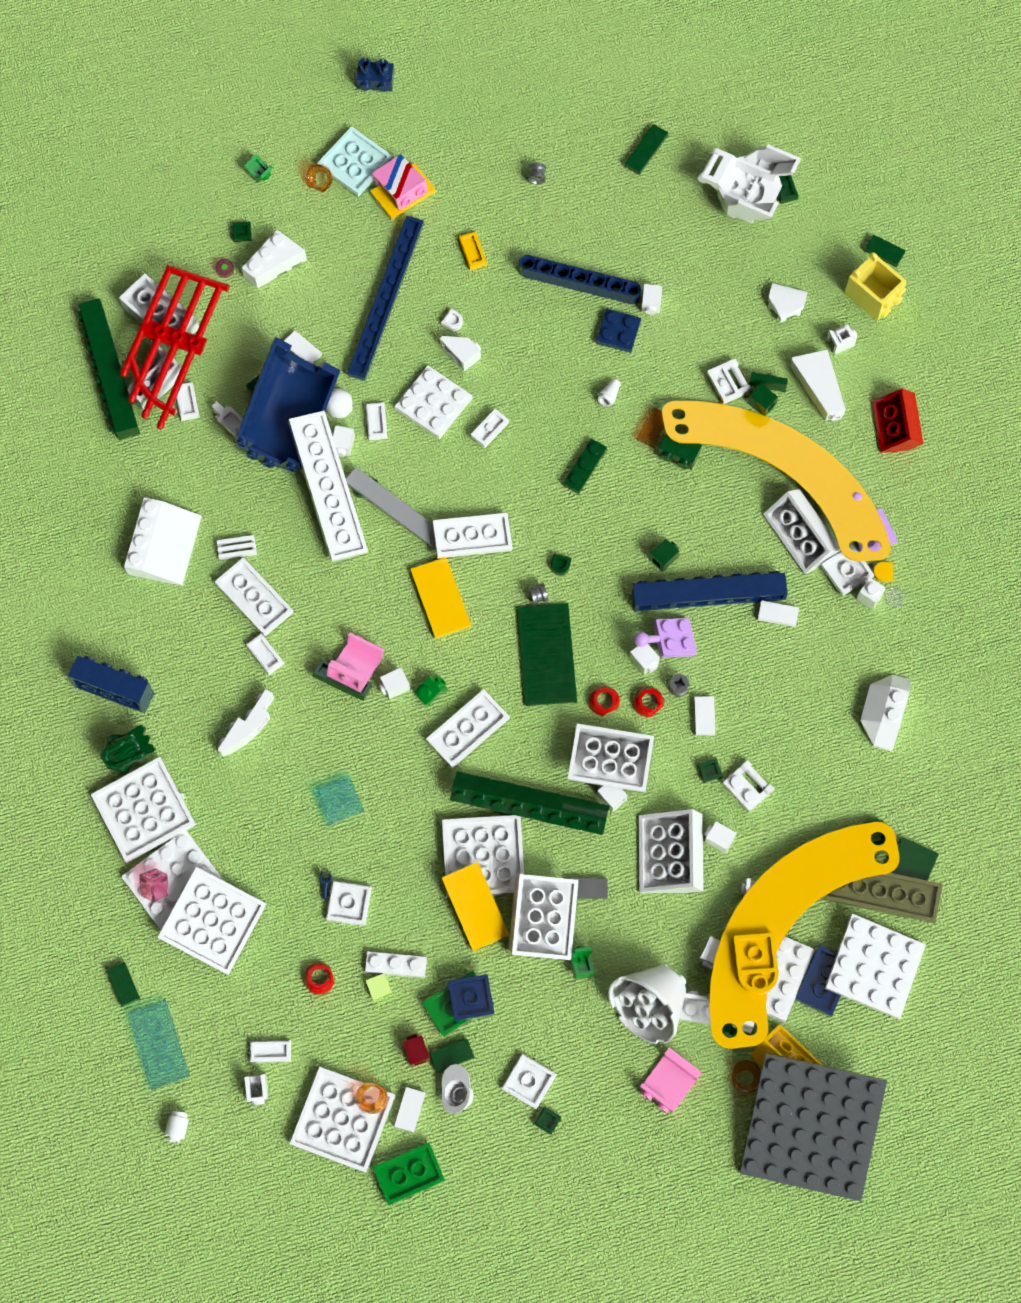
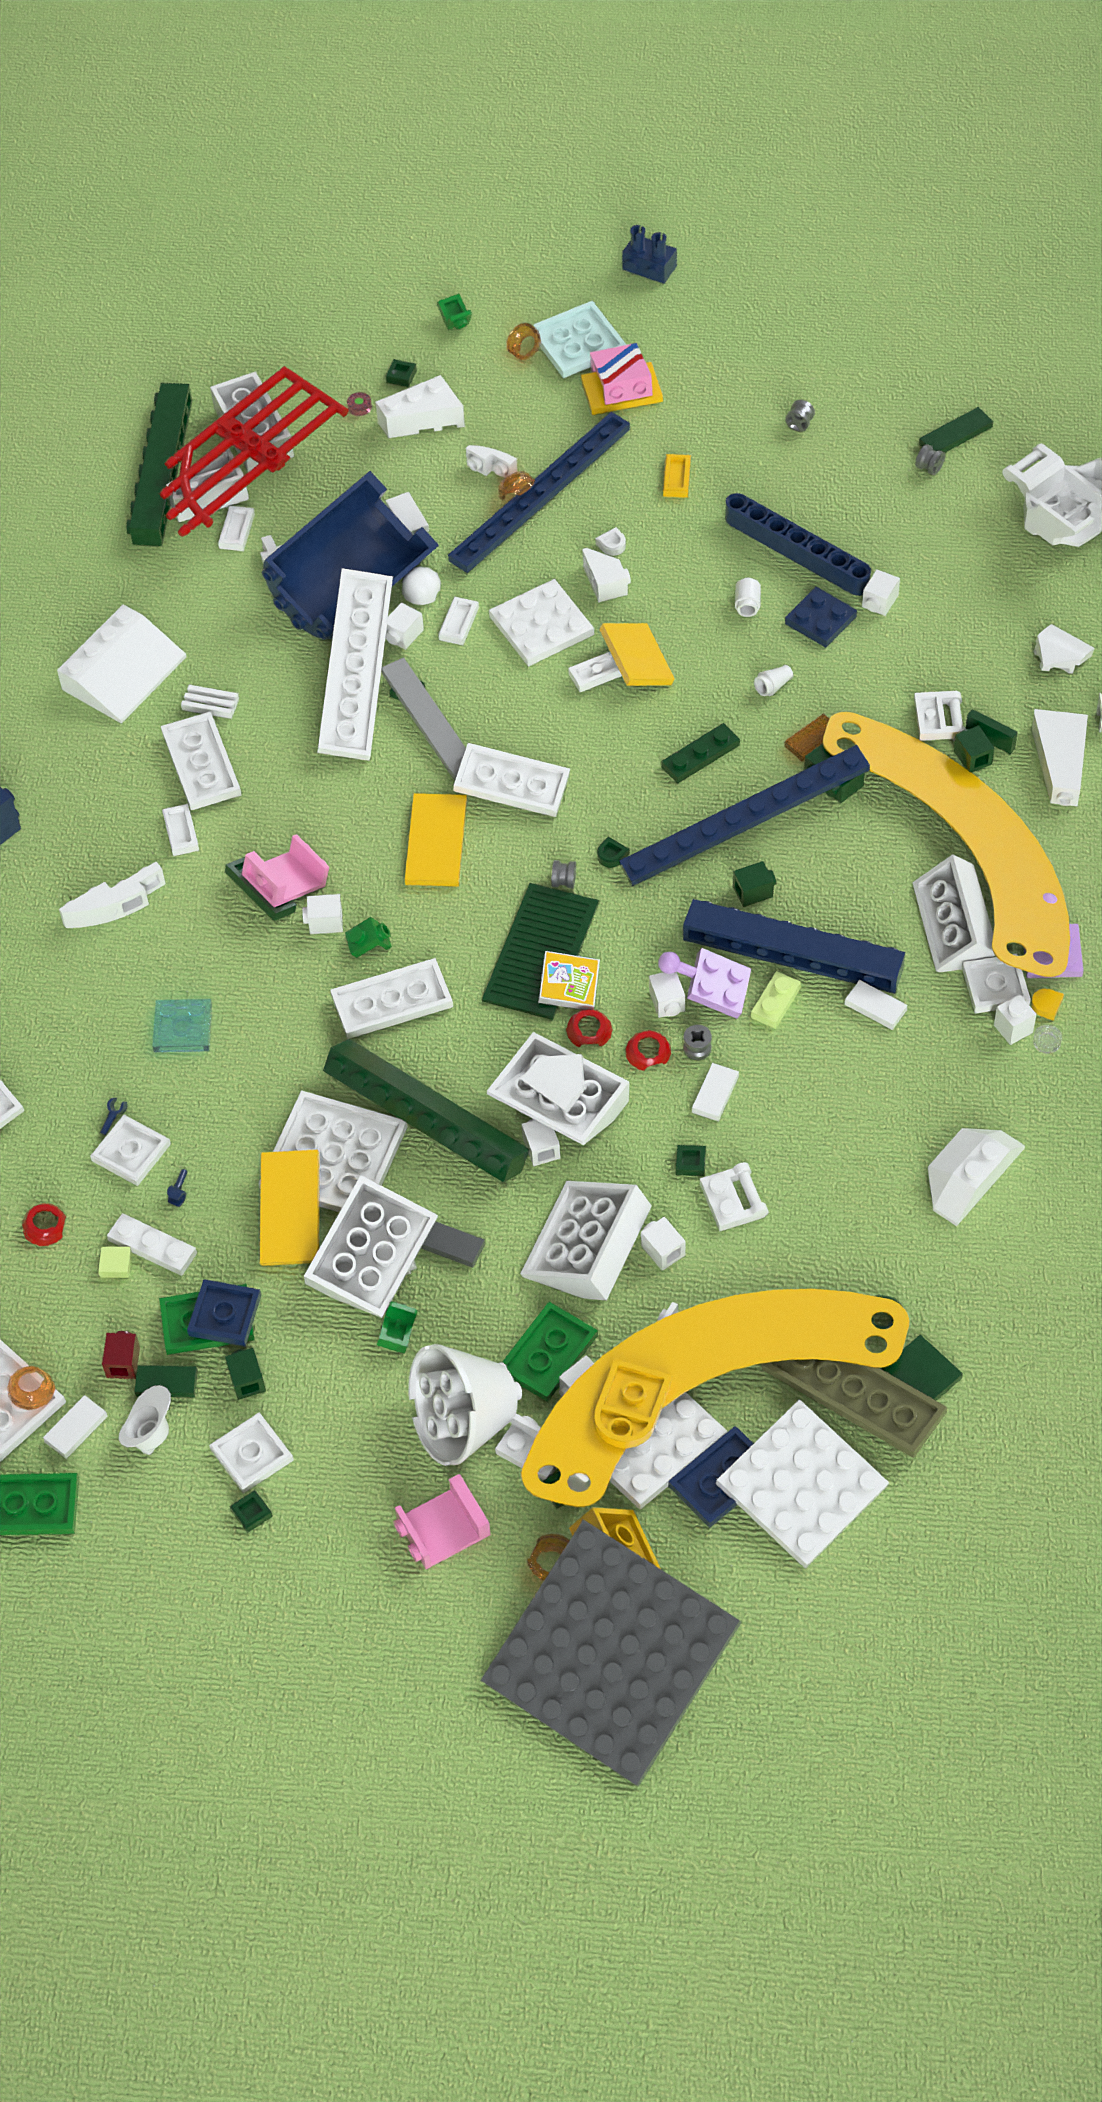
camera: 25 degrees right, 15 degrees down
none -> dark blue hand [167,1169,188,1207]
none -> dark green brick [225,1348,266,1400]
none -> white slope [466,445,518,481]
none -> clear orange piece [498,471,535,501]
none -> green plate [502,1301,598,1402]
none -> white slope [521,1054,587,1113]
none -> tile [538,951,600,1010]
none -> yellow tile [600,623,675,686]
none -> dark blue plate [619,745,870,887]
none -> white brick [735,578,761,617]
none -> yellowish green plate [751,971,801,1029]
none -> flat silver wheel [915,444,945,475]

